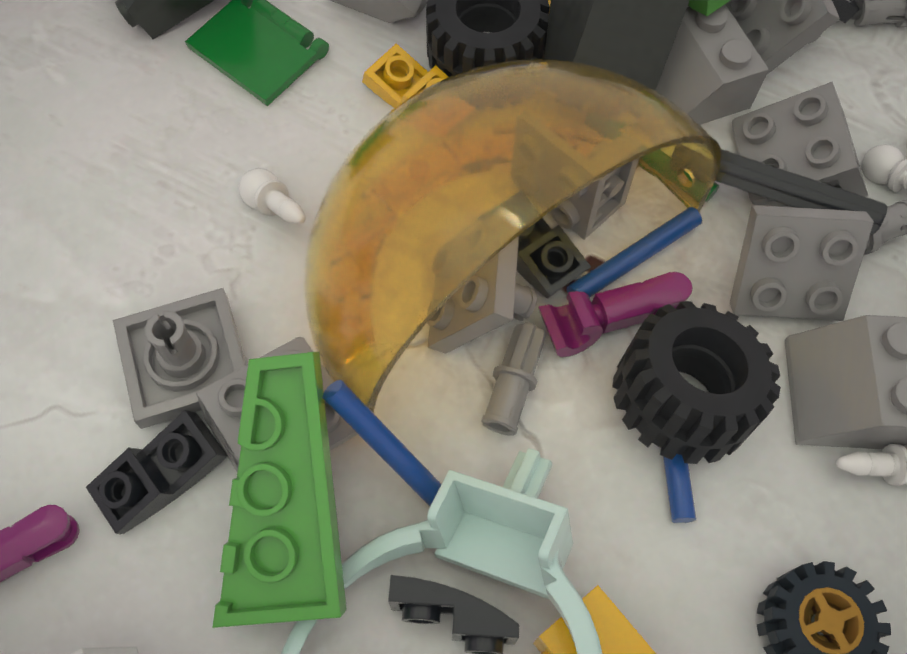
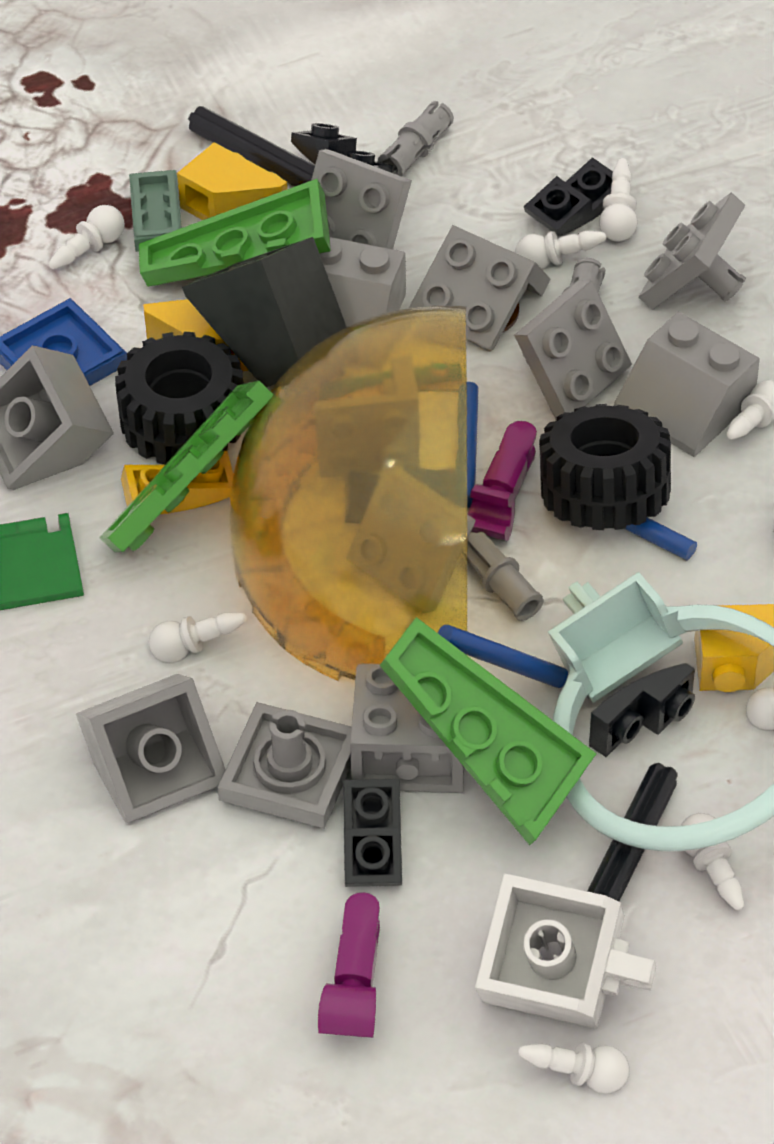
camera: 50 degrees left, 15 degrees down
black axle [674,138,888,234] -> none
none -> light grey slope [76,674,225,823]
none -> bright green wing [99,381,274,552]

